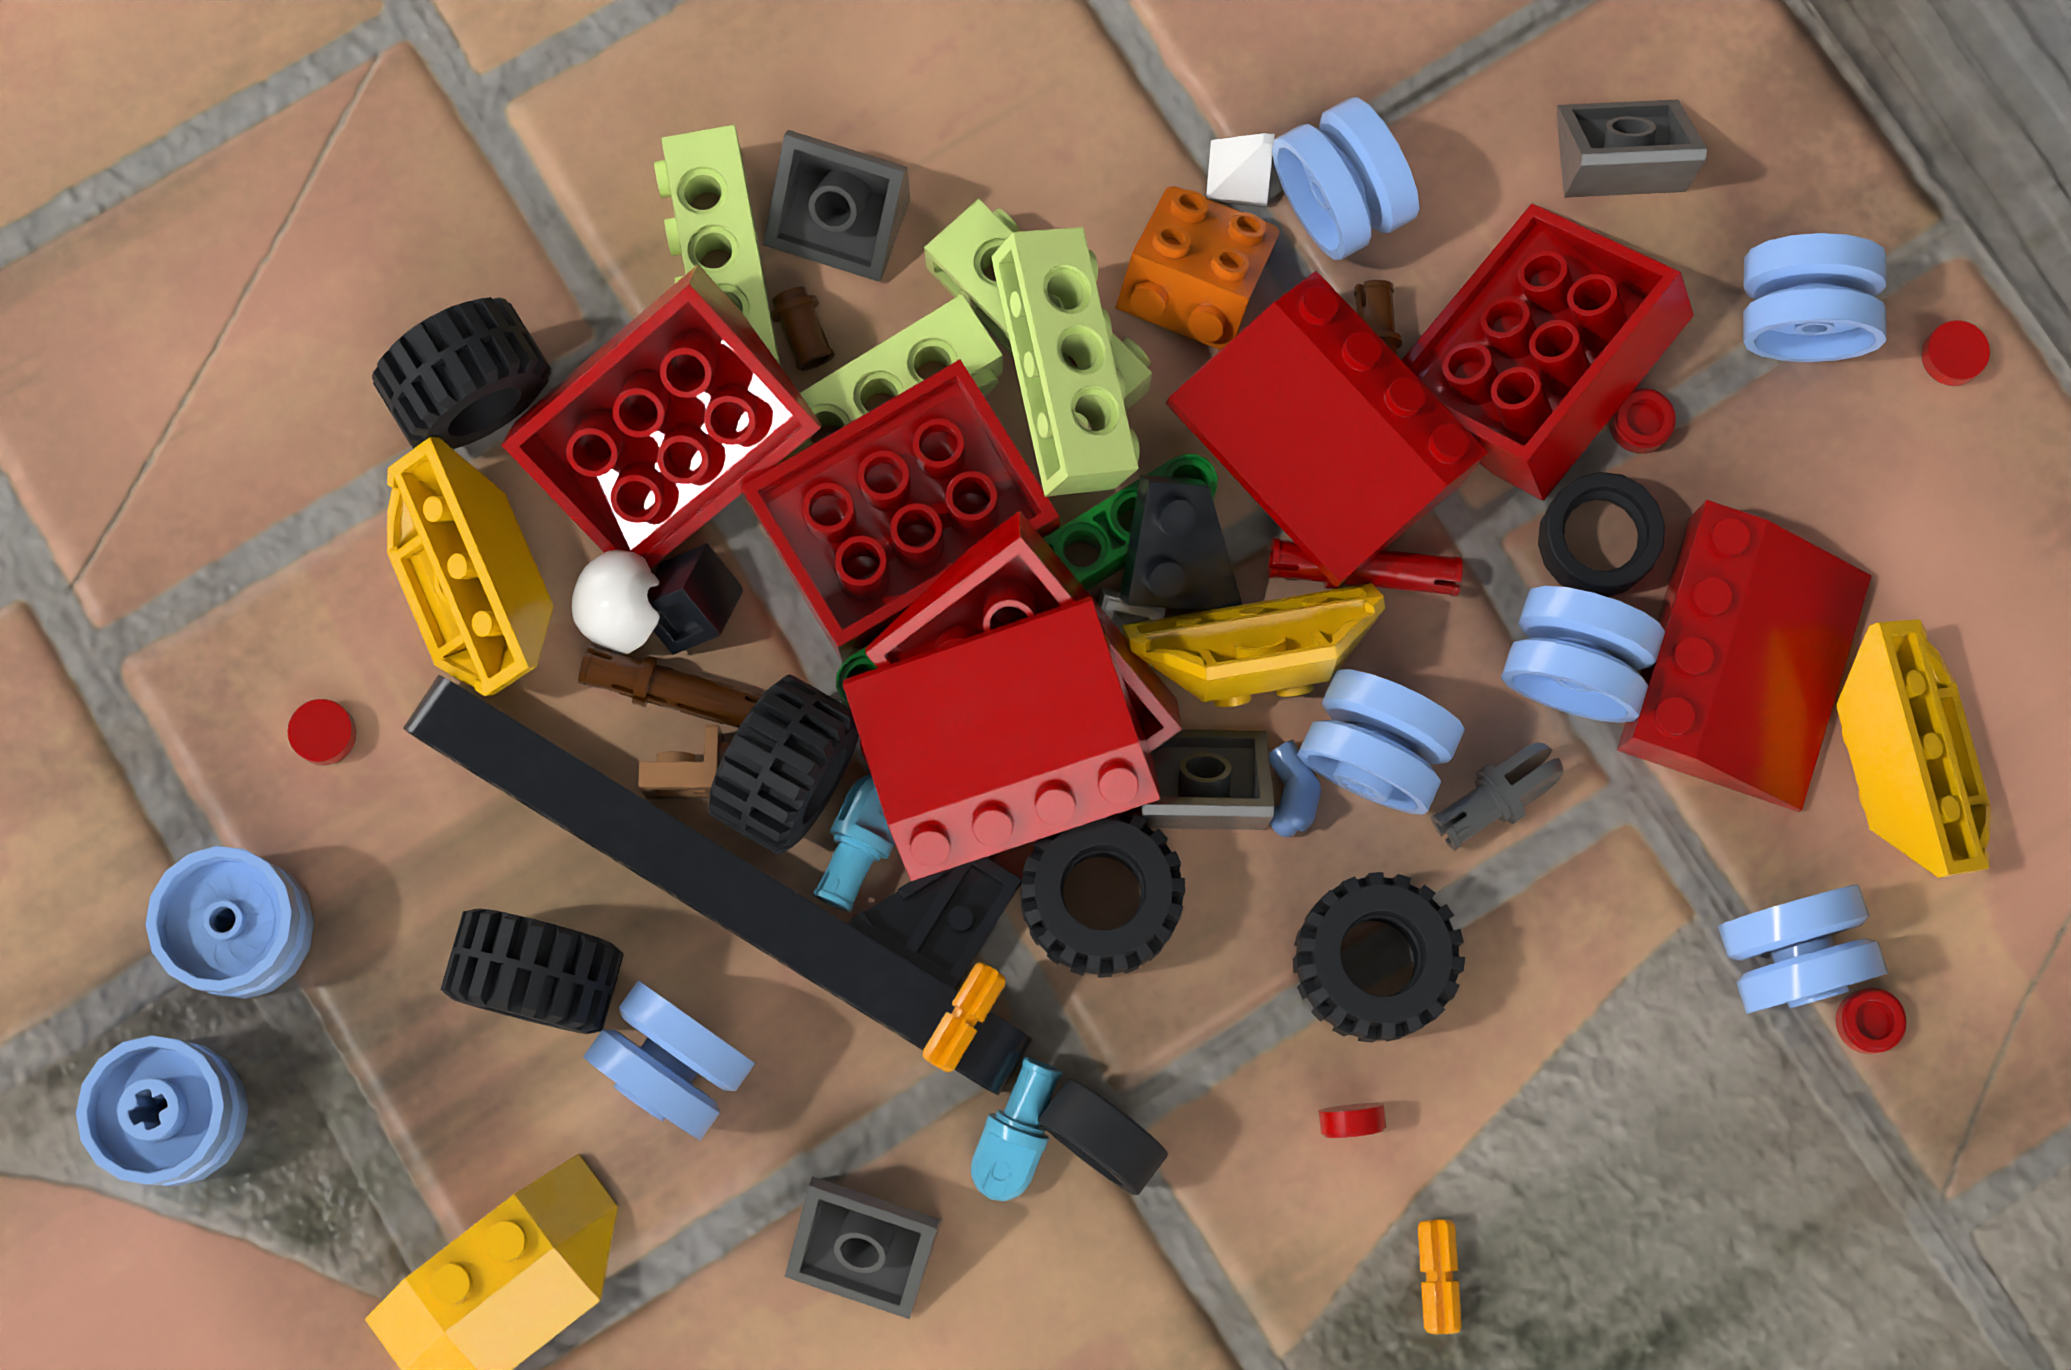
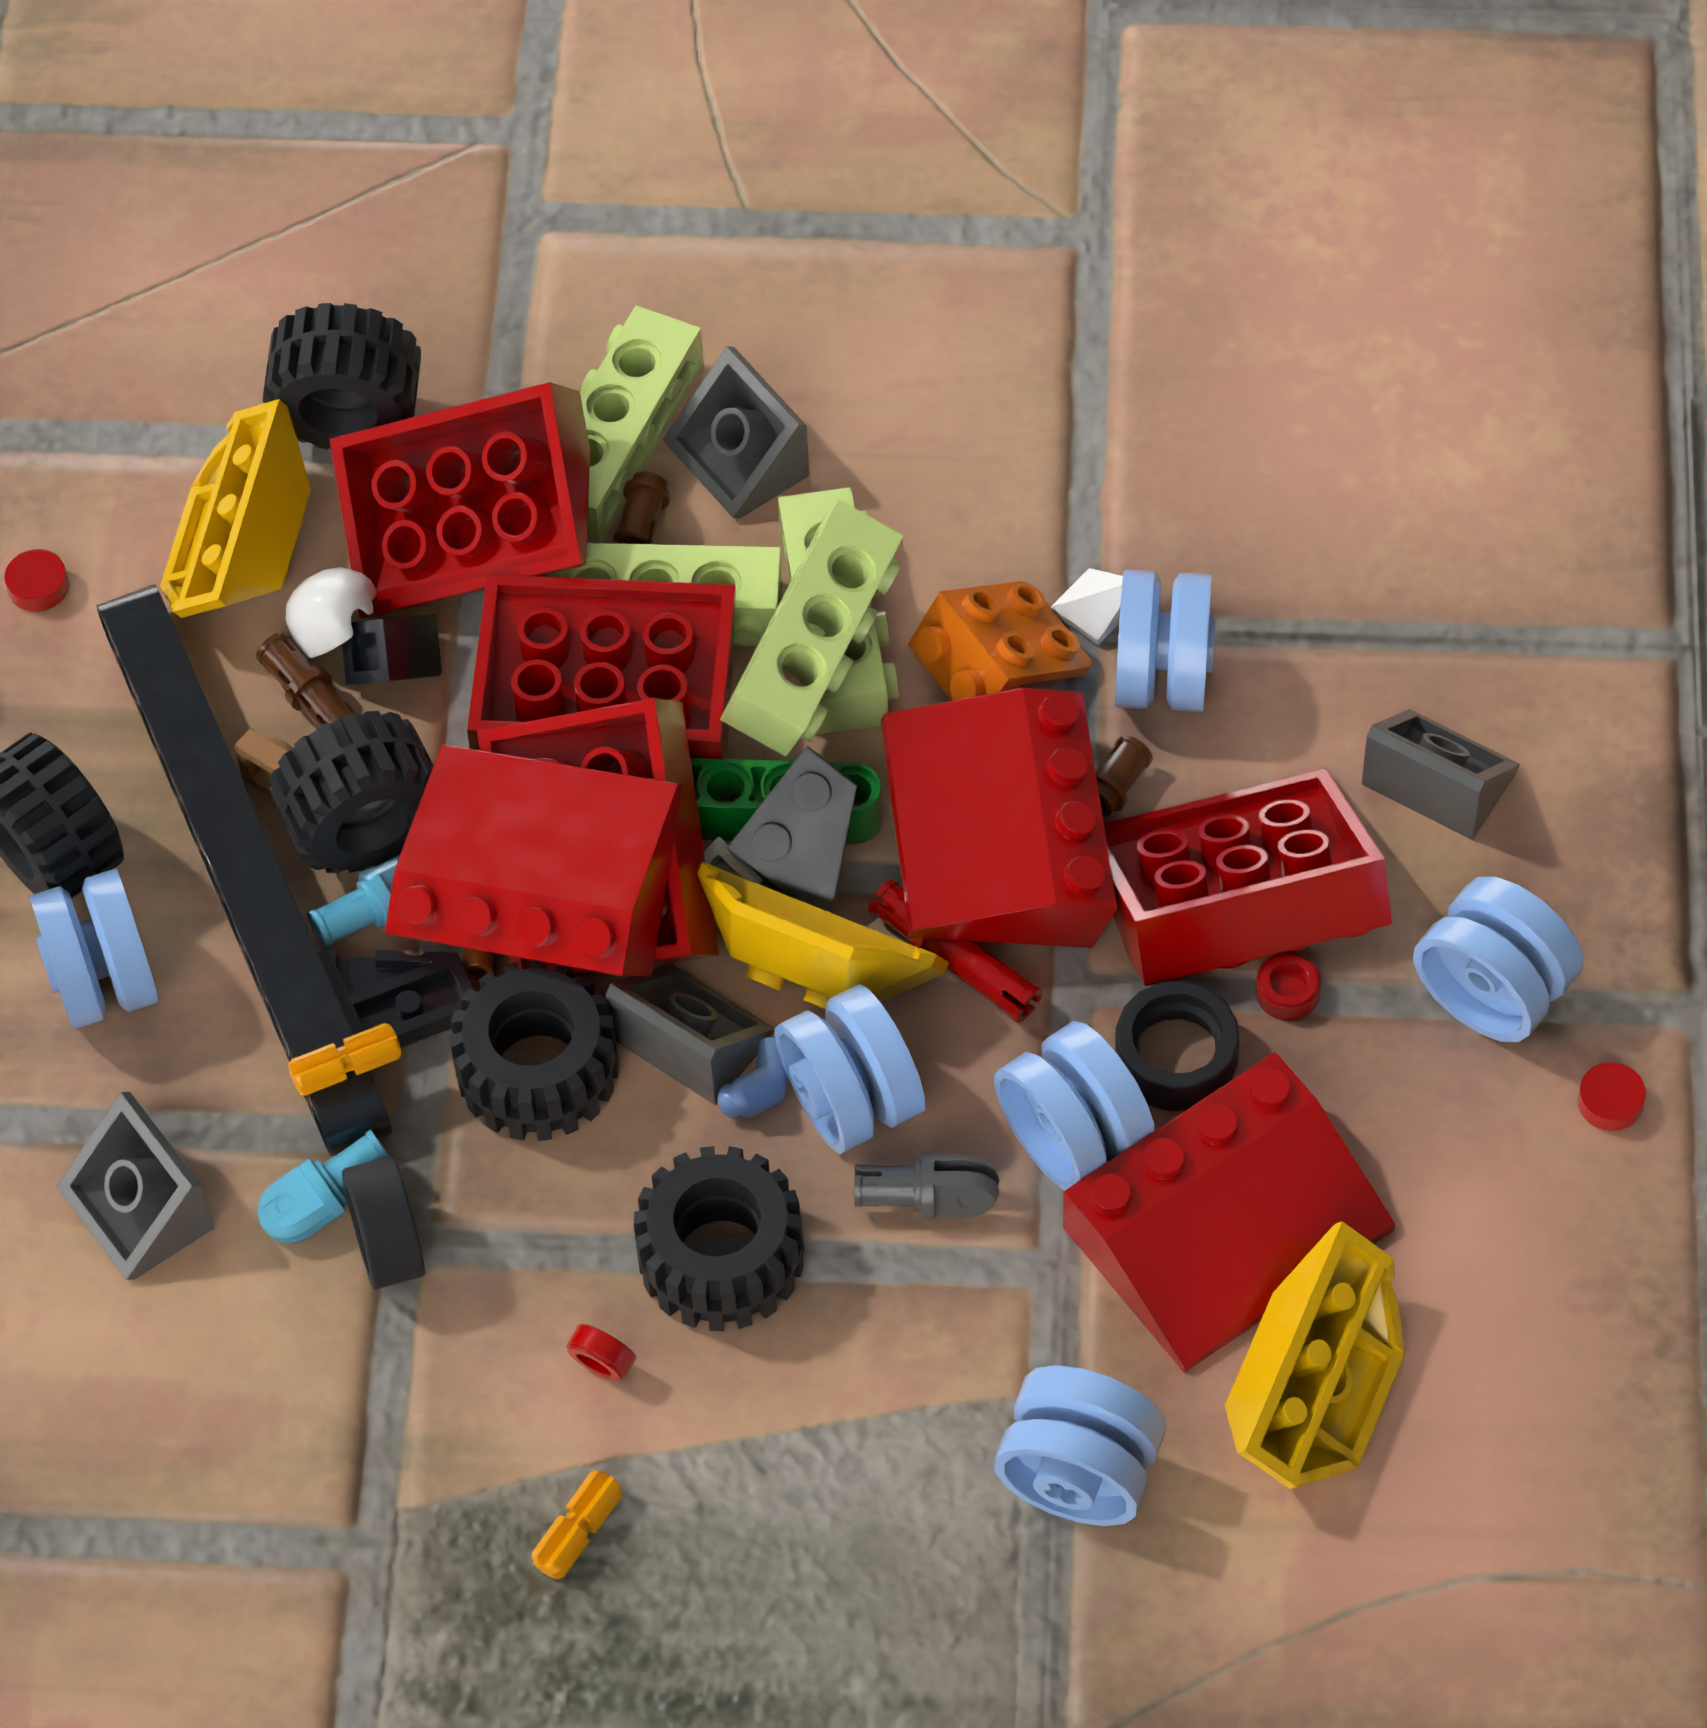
camera: 40 degrees right, 20 degrees down
red tile [1835,988,1907,1054] -> none

